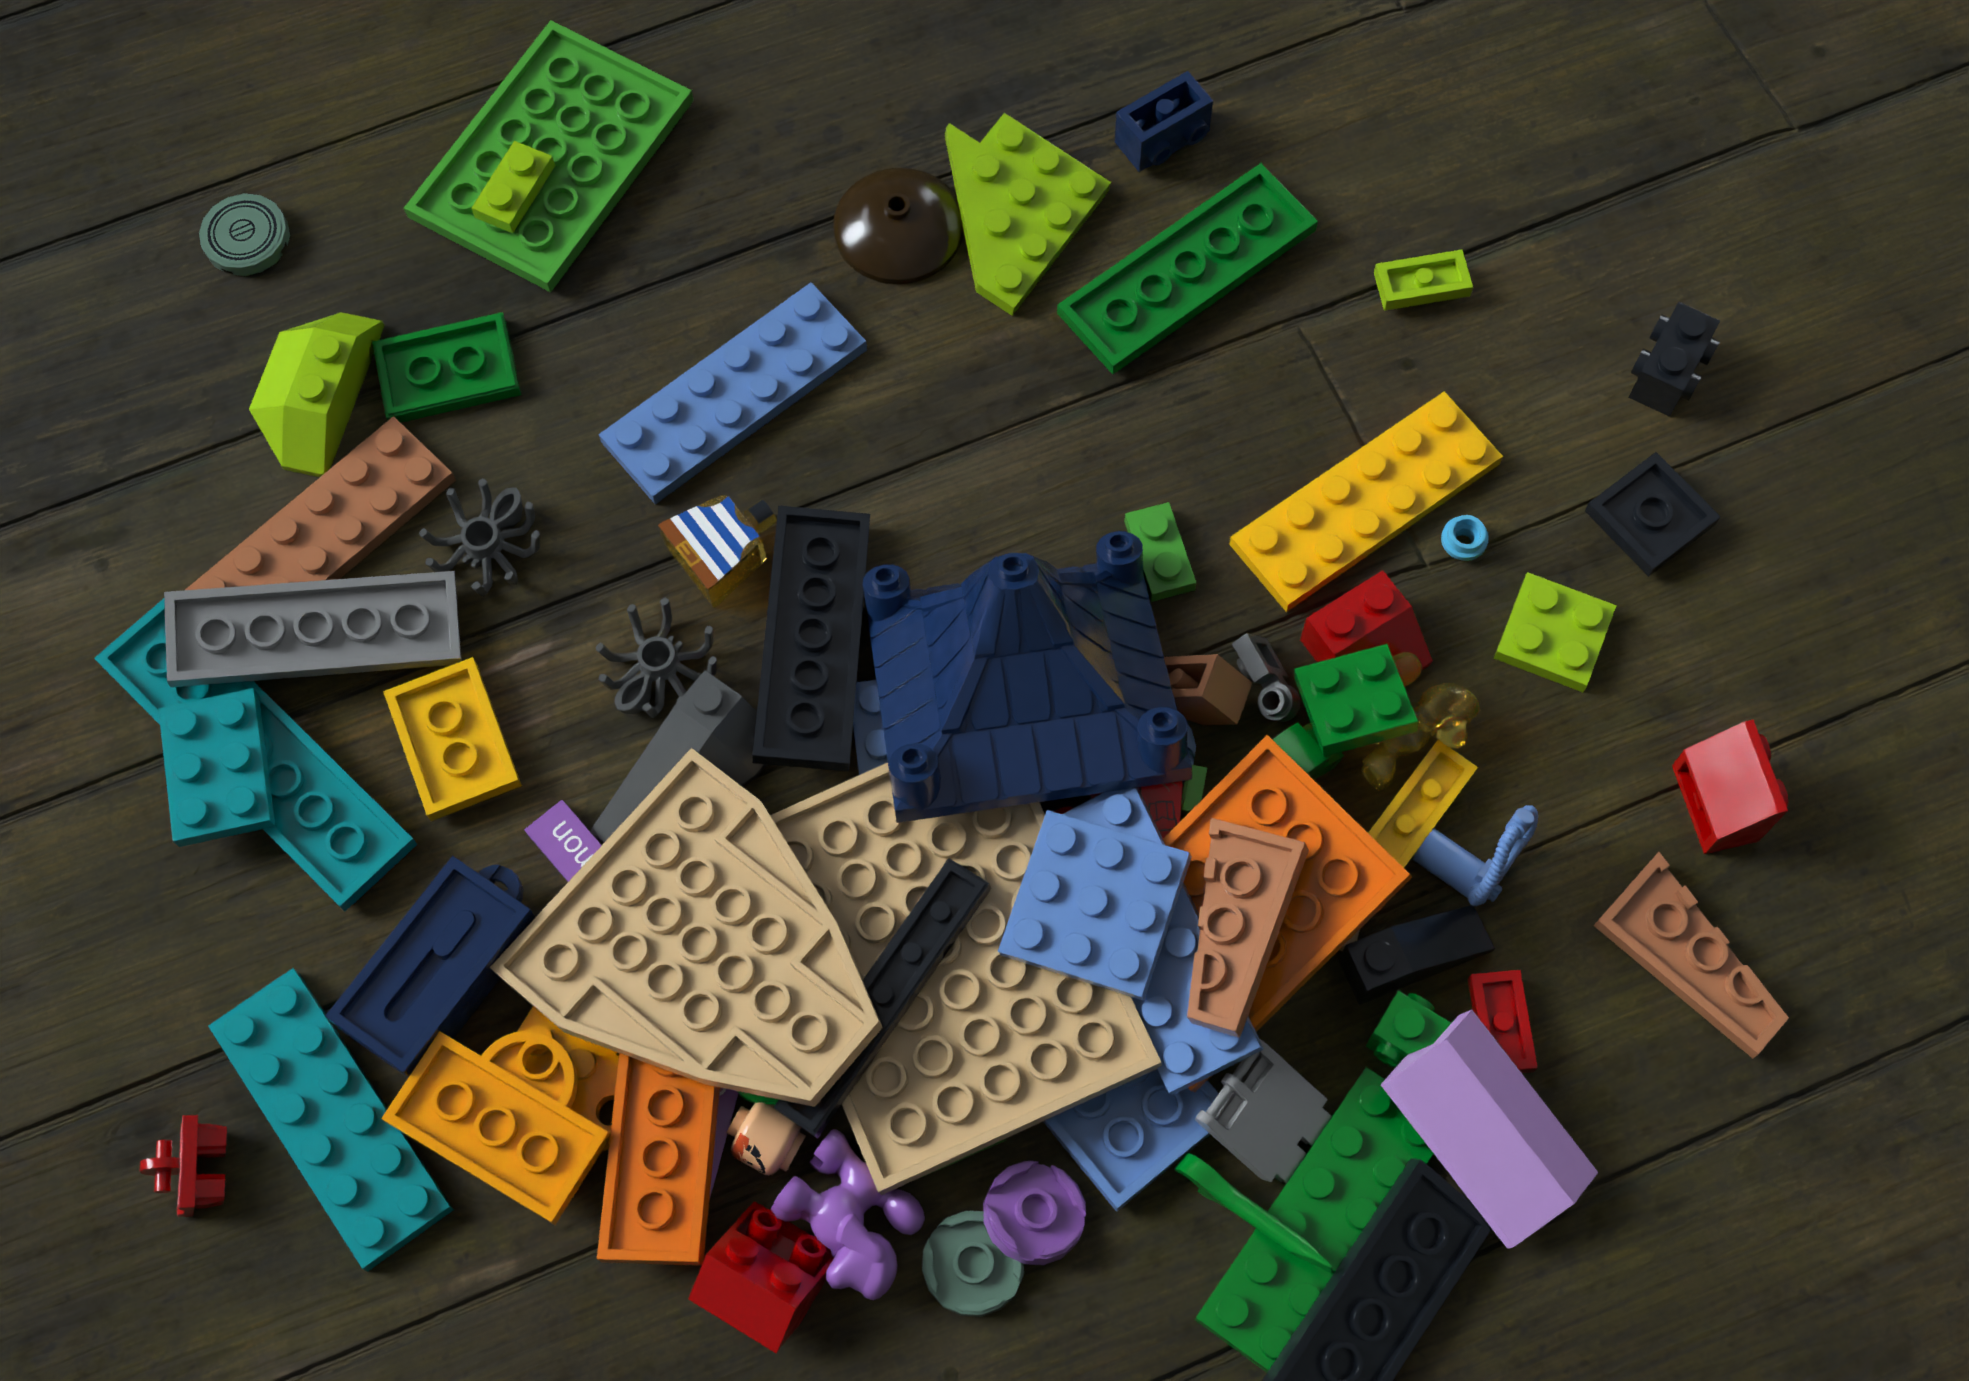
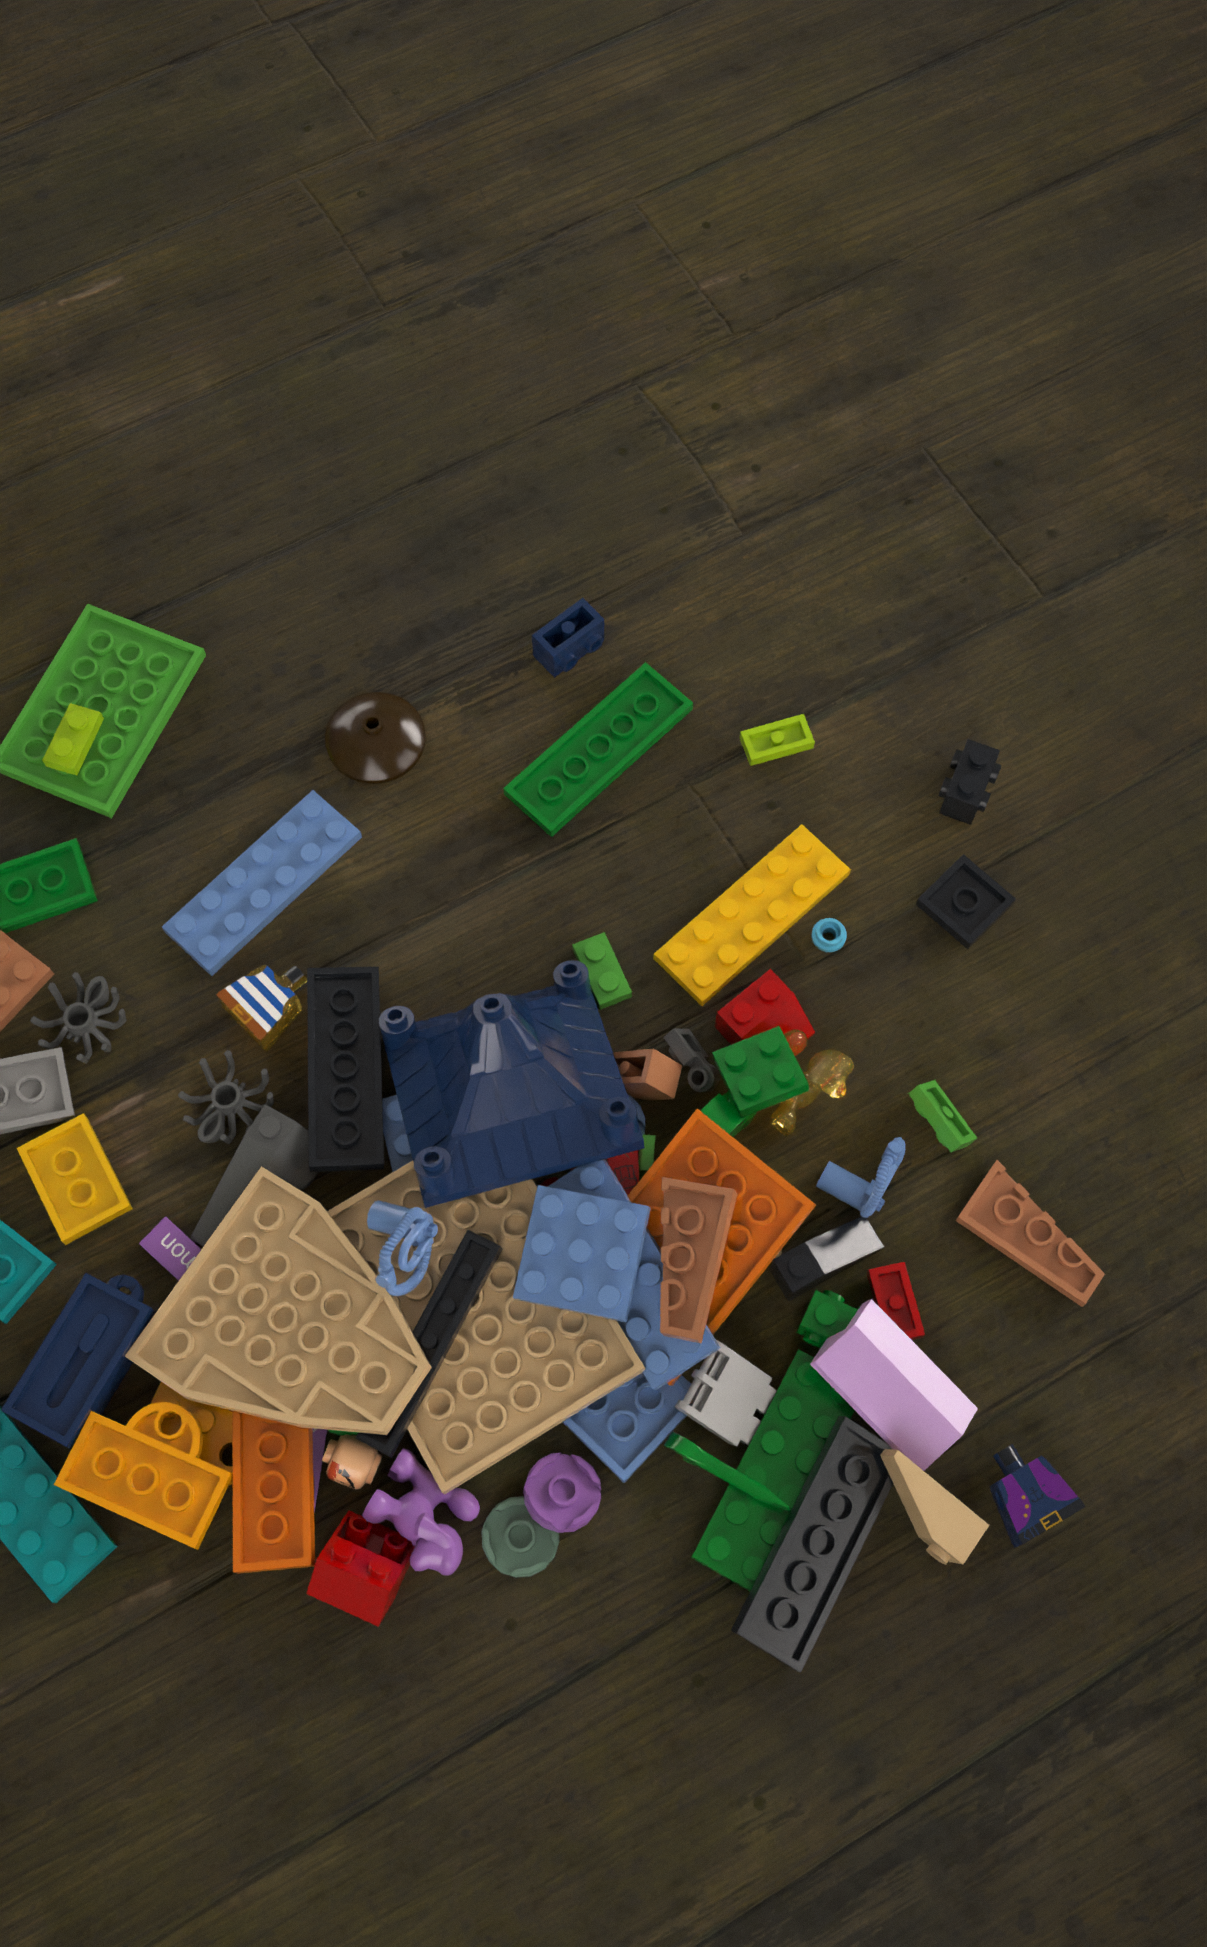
camera: 10 degrees left, 0 degrees up
lime wing [945,113,1111,316] -> none
yellow plate [1368,739,1478,868] -> none
lime plate [1493,572,1617,692] -> none
slope [1672,720,1788,854] -> none
none -> medium blue piece [367,1200,438,1296]
none -> tan slope [880,1449,989,1565]
none -> bright green plate [908,1080,977,1153]
none -> torso [990,1444,1085,1548]

